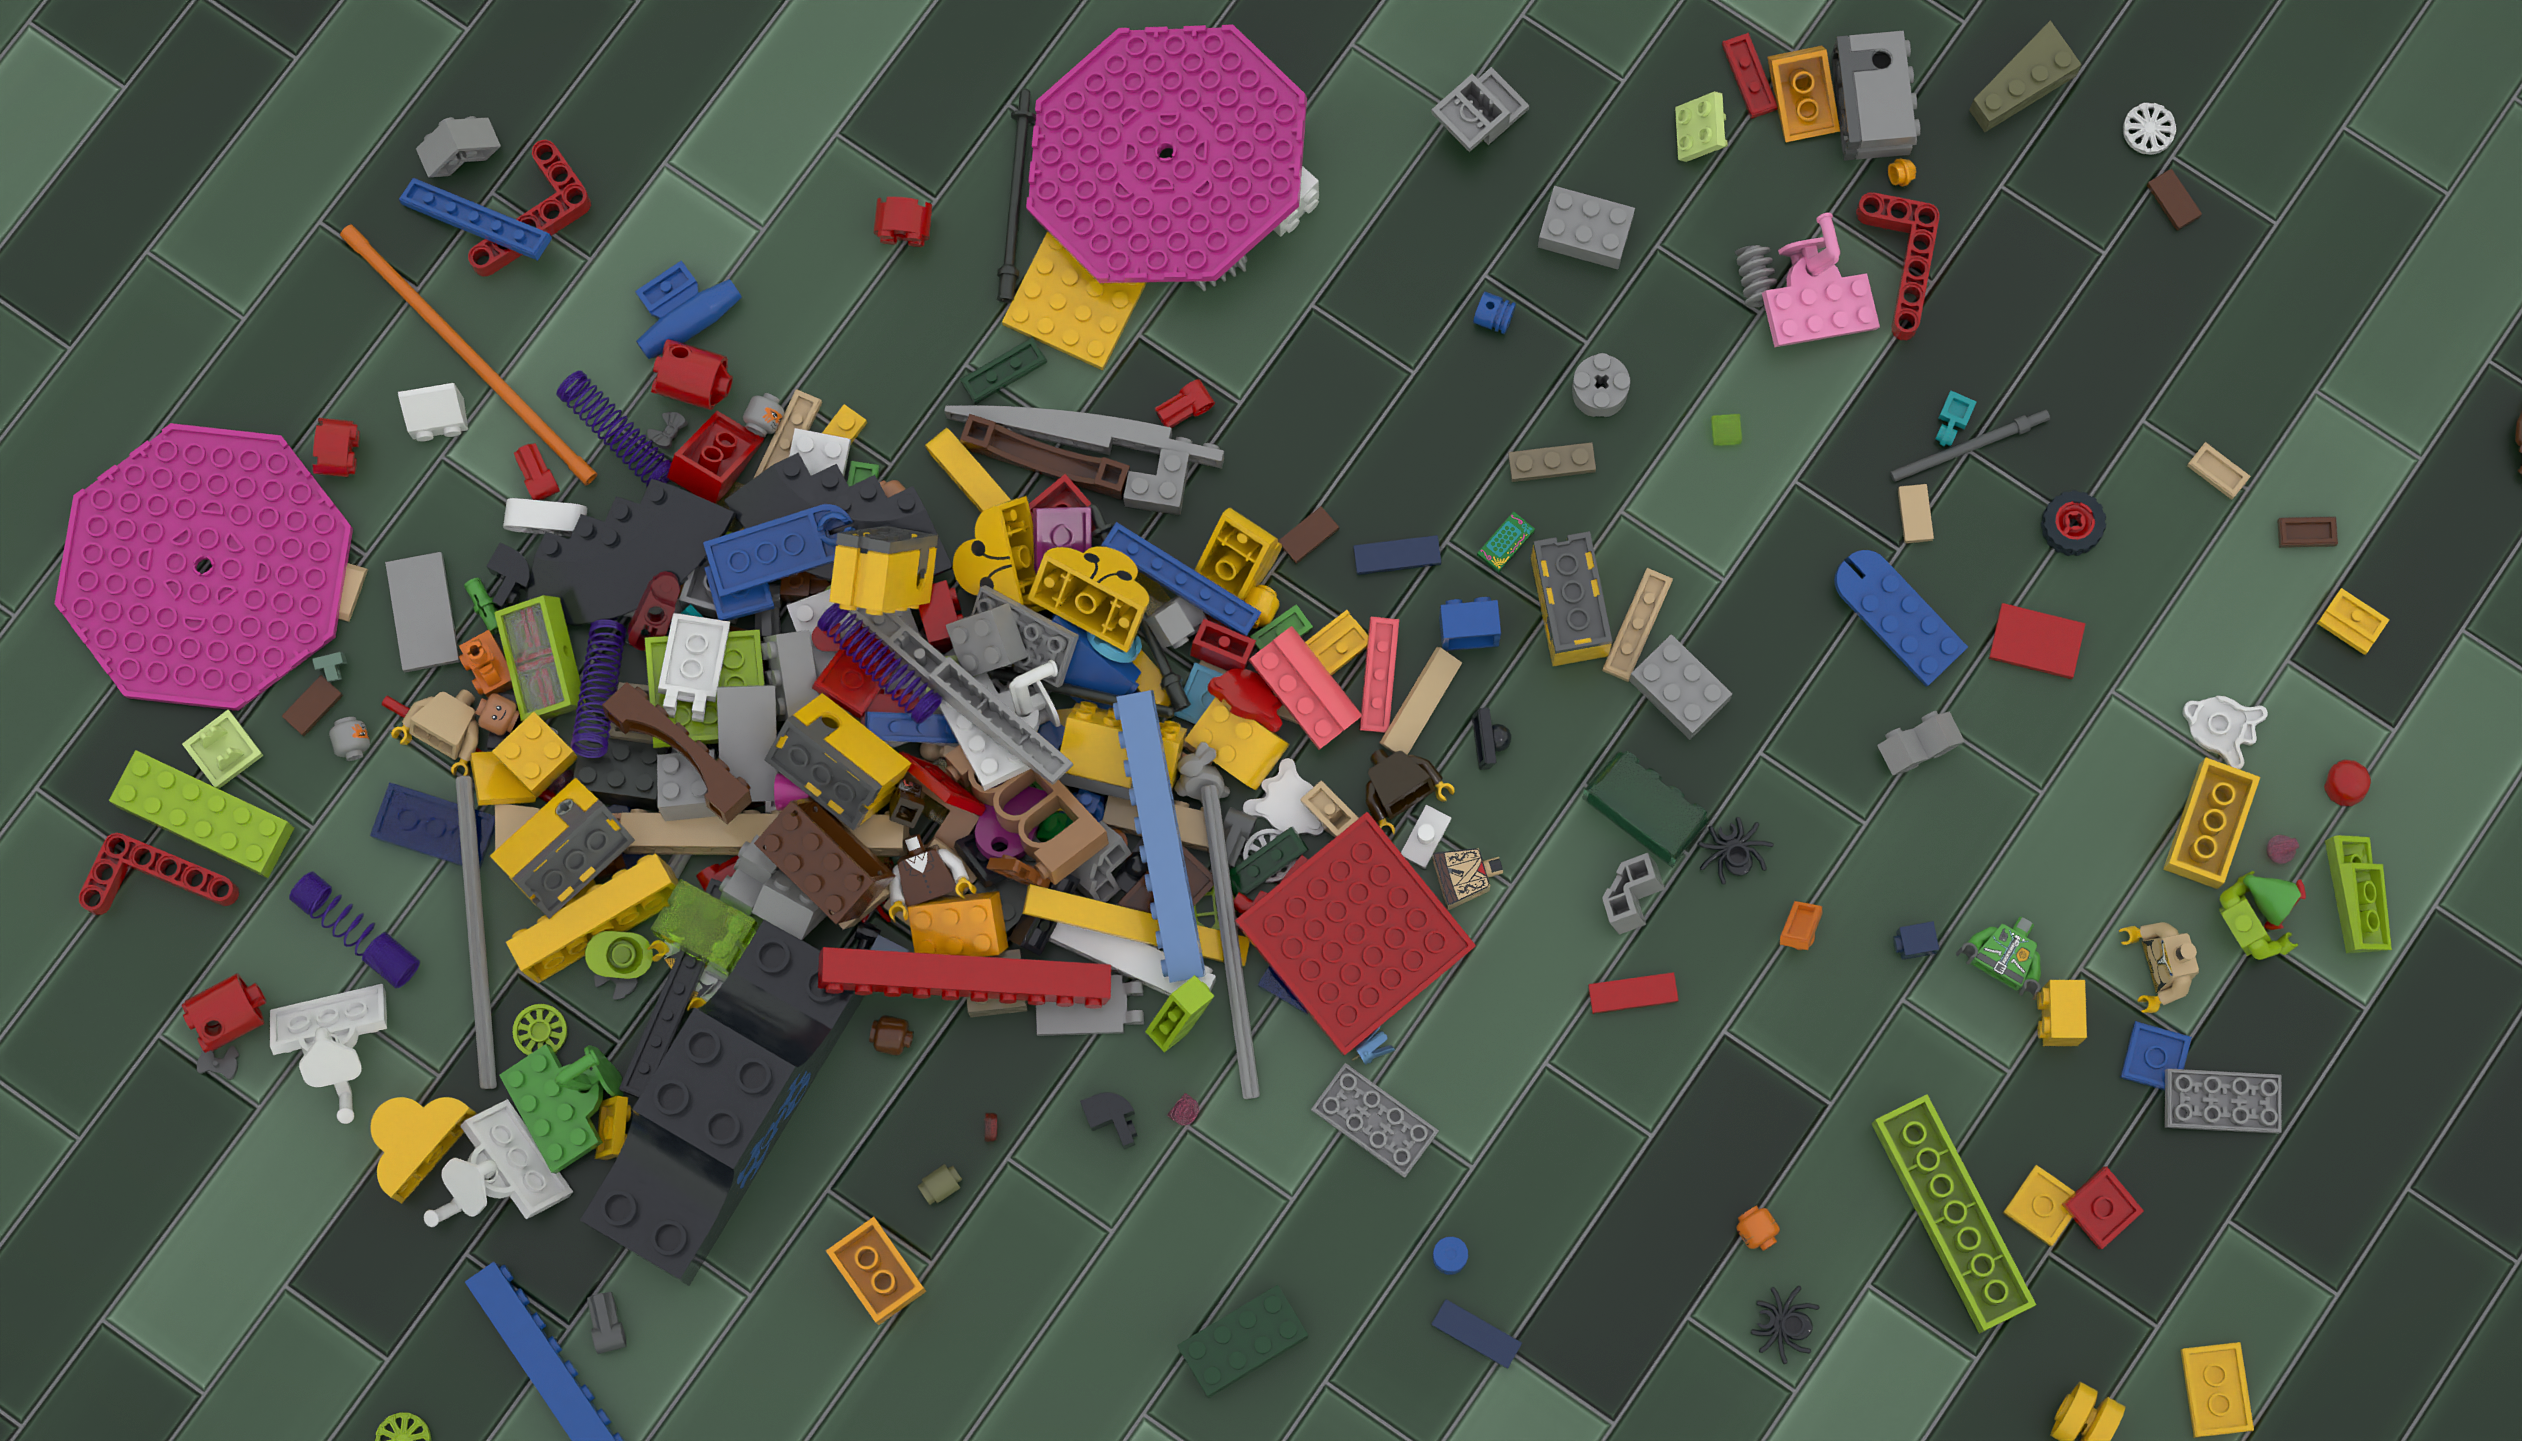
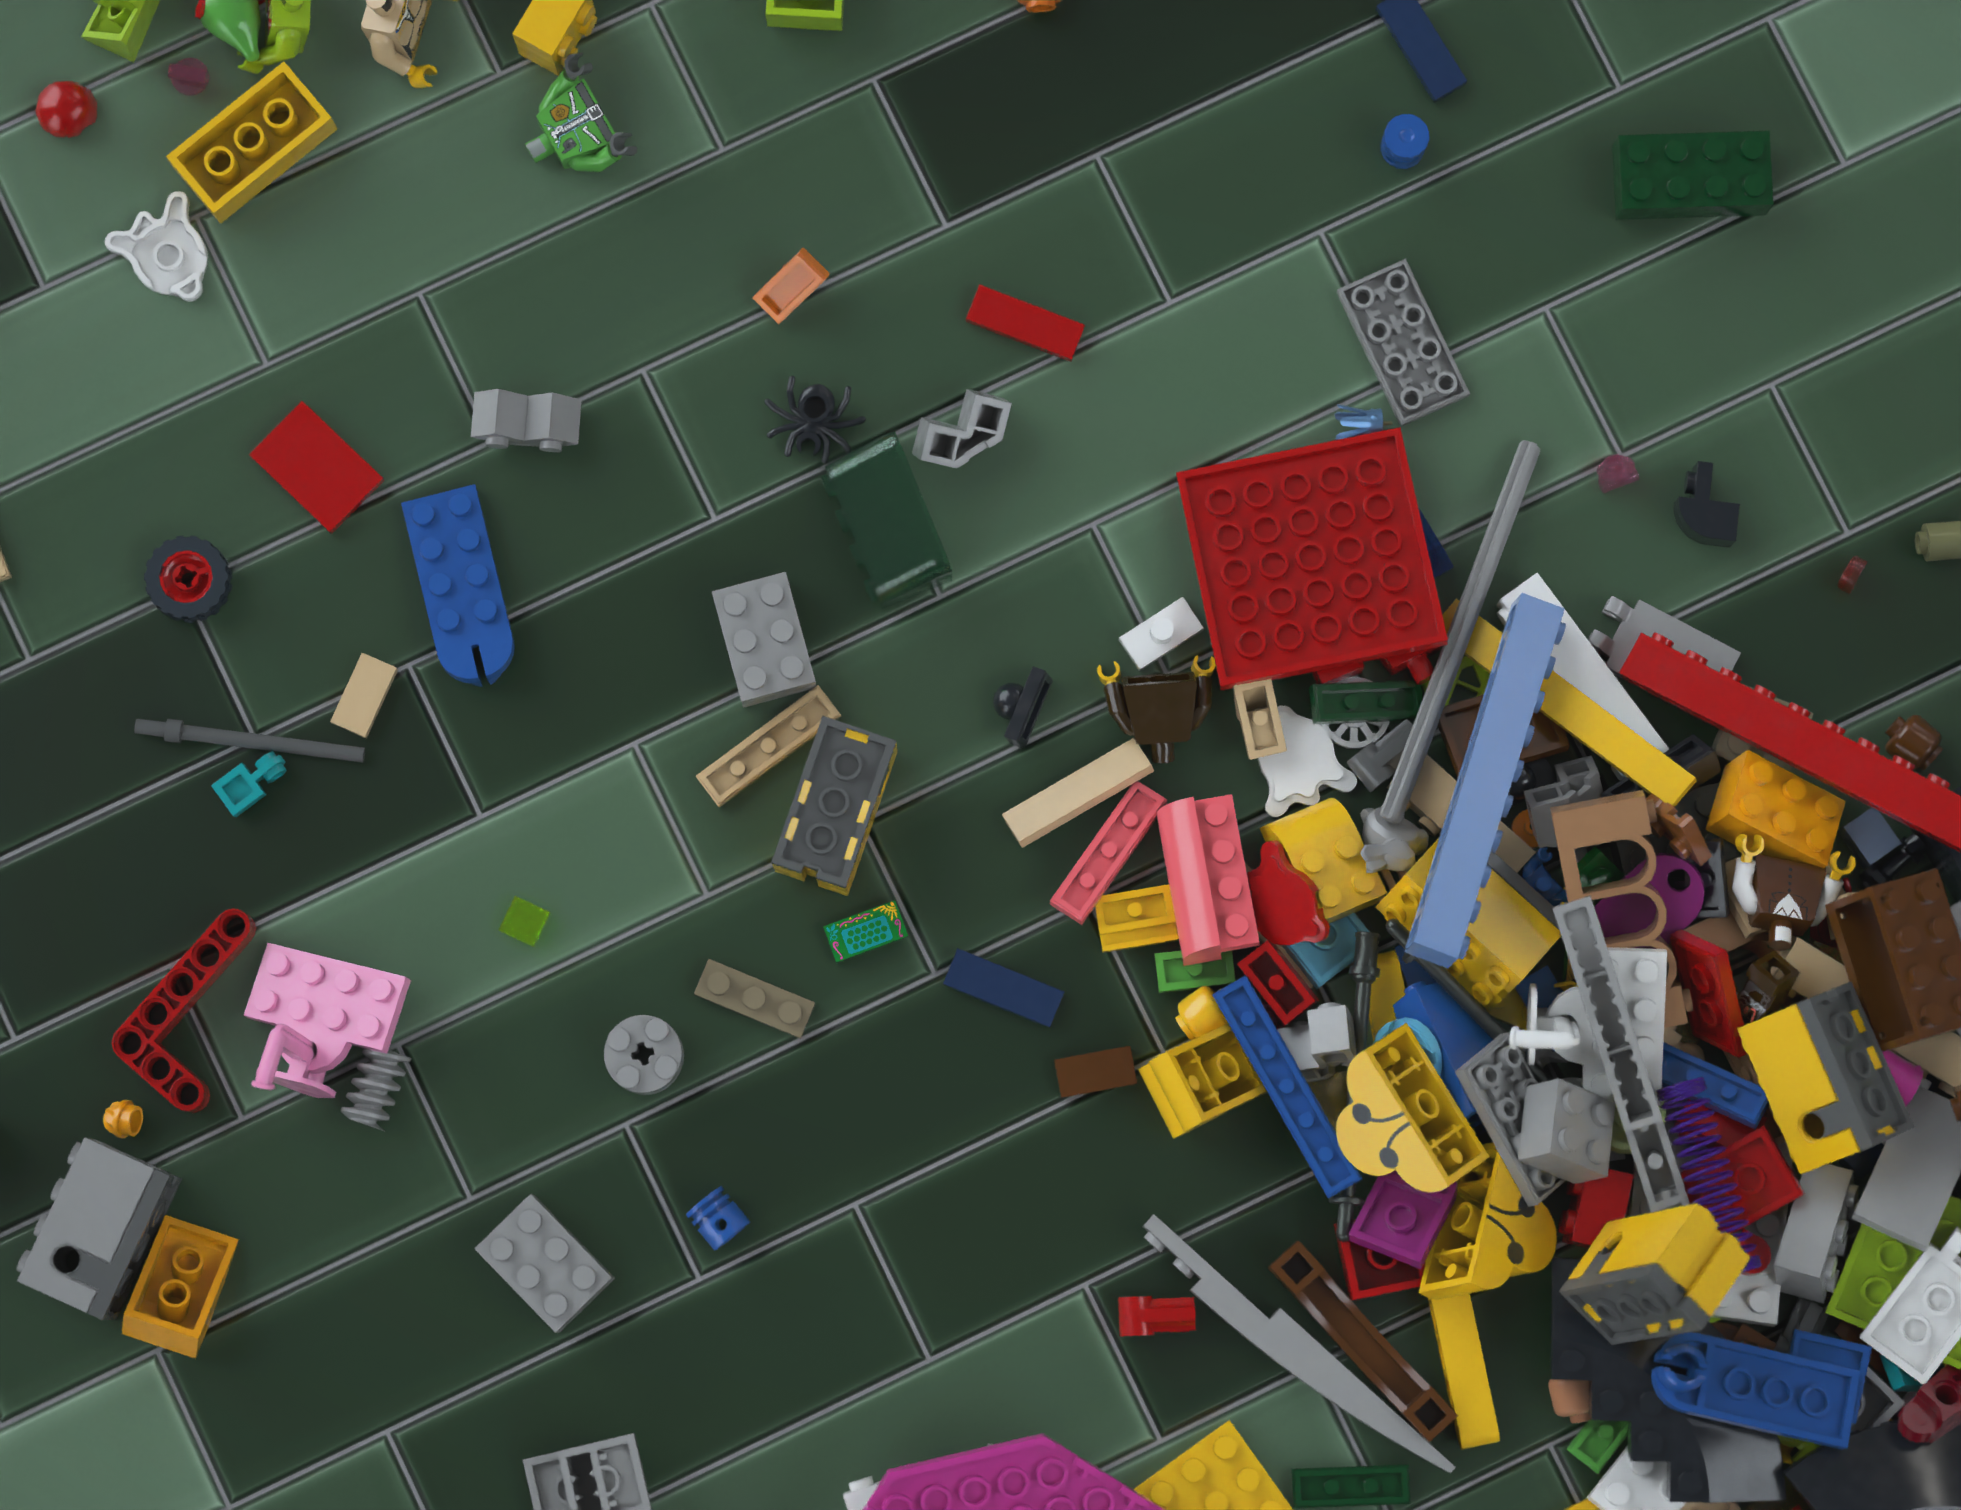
camera: 155 degrees left, 5 degrees up
light grey brick [1124,448,1190,515] -> none
lime brick [1145,975,1214,1053] -> none
torso [1432,848,1503,910] -> none
blue piece [1439,597,1501,651] -> none
yellowish green plate [1675,91,1728,162] -> none
red tile [1722,33,1778,119] -> none
dark blue brick [1893,921,1939,960] -> none

